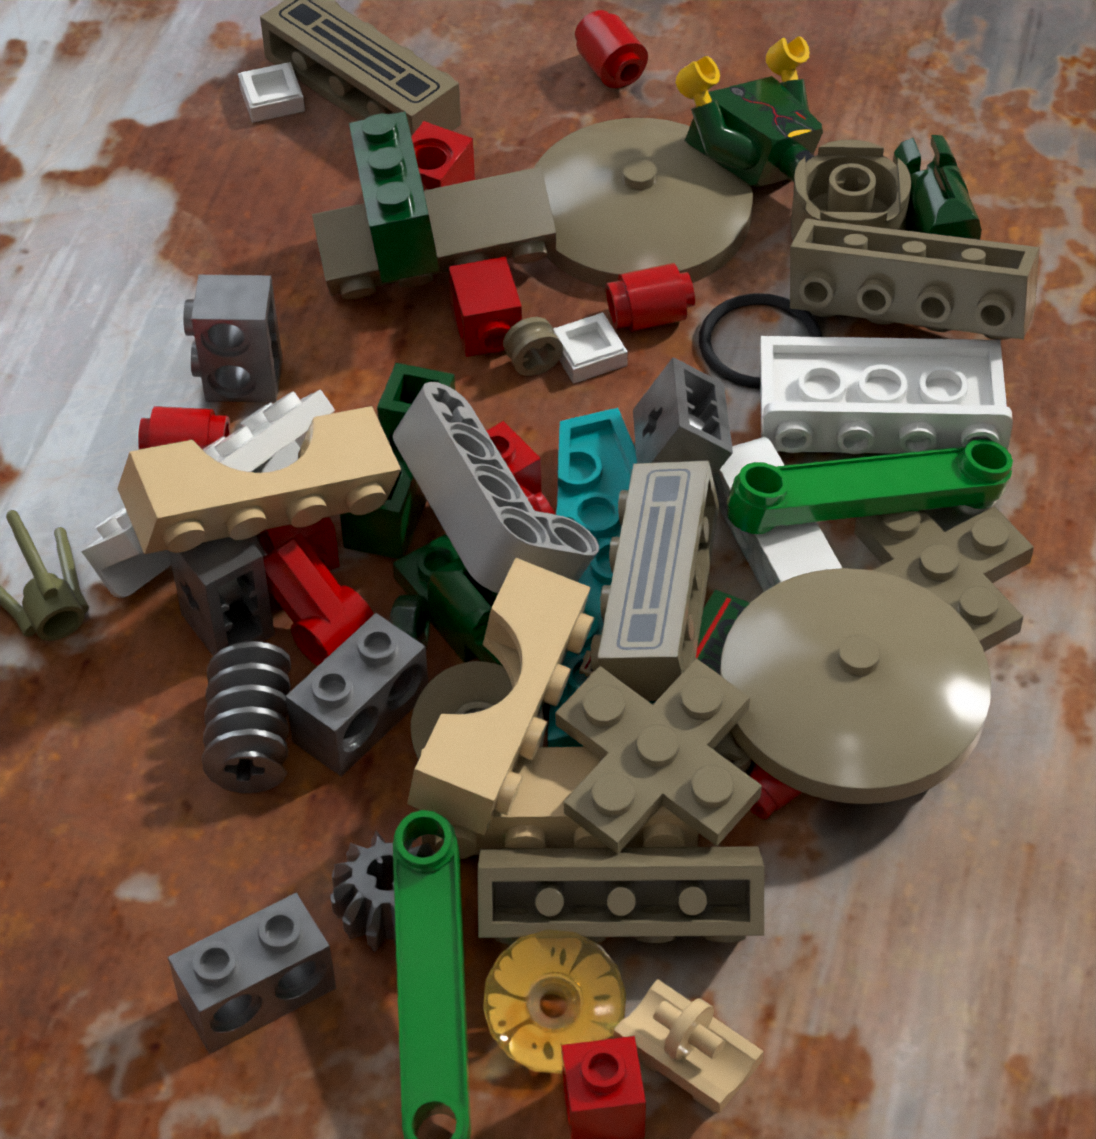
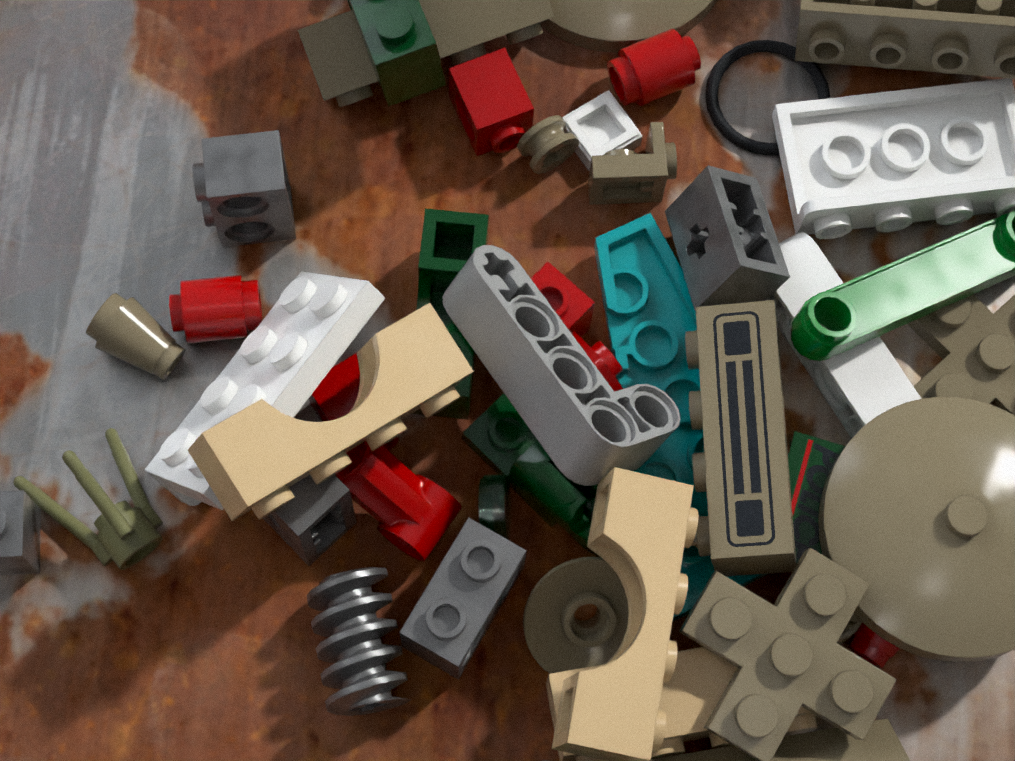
camera: 15 degrees left, 20 degrees up
none -> dark tan cone [86,293,186,380]
none -> dark tan bracket [588,122,677,205]

